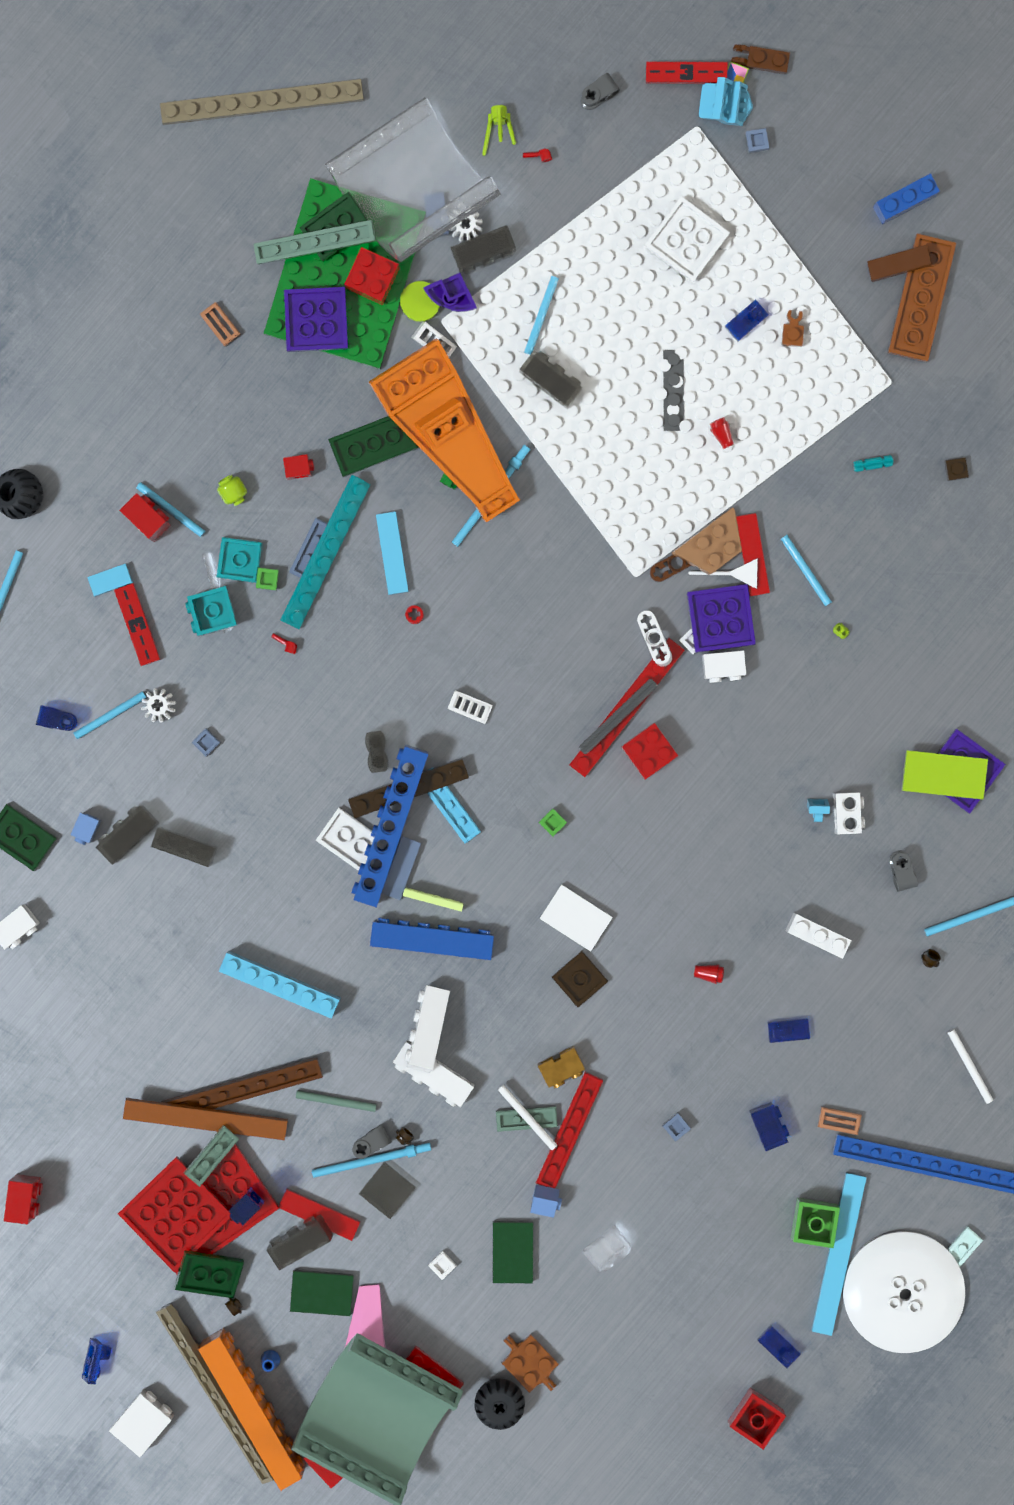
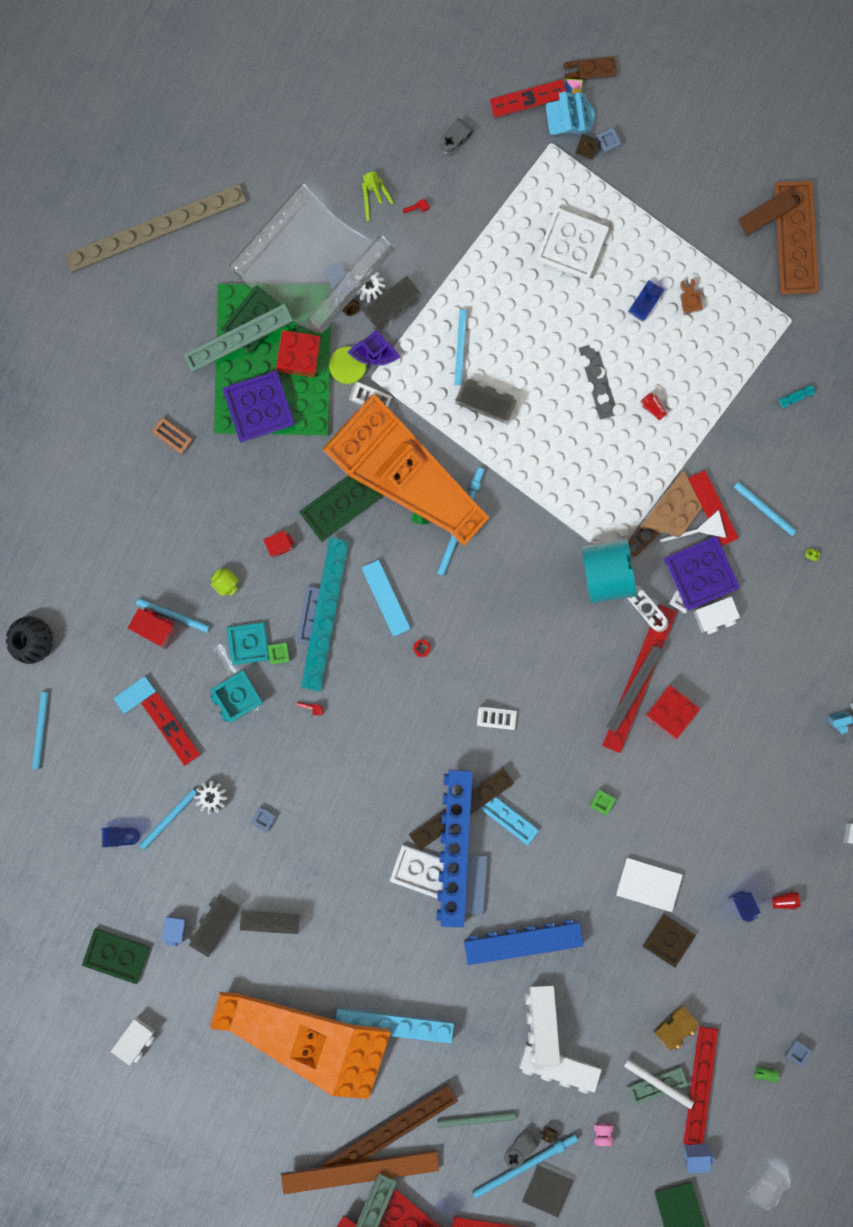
camera: 20 degrees left, 5 degrees down
clear smoke brick [365,731,389,773] -> none
yellowish green tile [403,887,464,912] -> none
blue brick [873,173,940,225] -> none
none -> orange wing [209,991,391,1099]
none -> dark brown plate [341,298,359,316]
none -> dark brown plate [575,134,600,160]
none -> teal brick [582,539,637,604]
none -> bright pink wheel [594,1123,613,1146]
none -> clear blue brick [727,890,761,923]
none -> bright green pin [754,1066,779,1084]

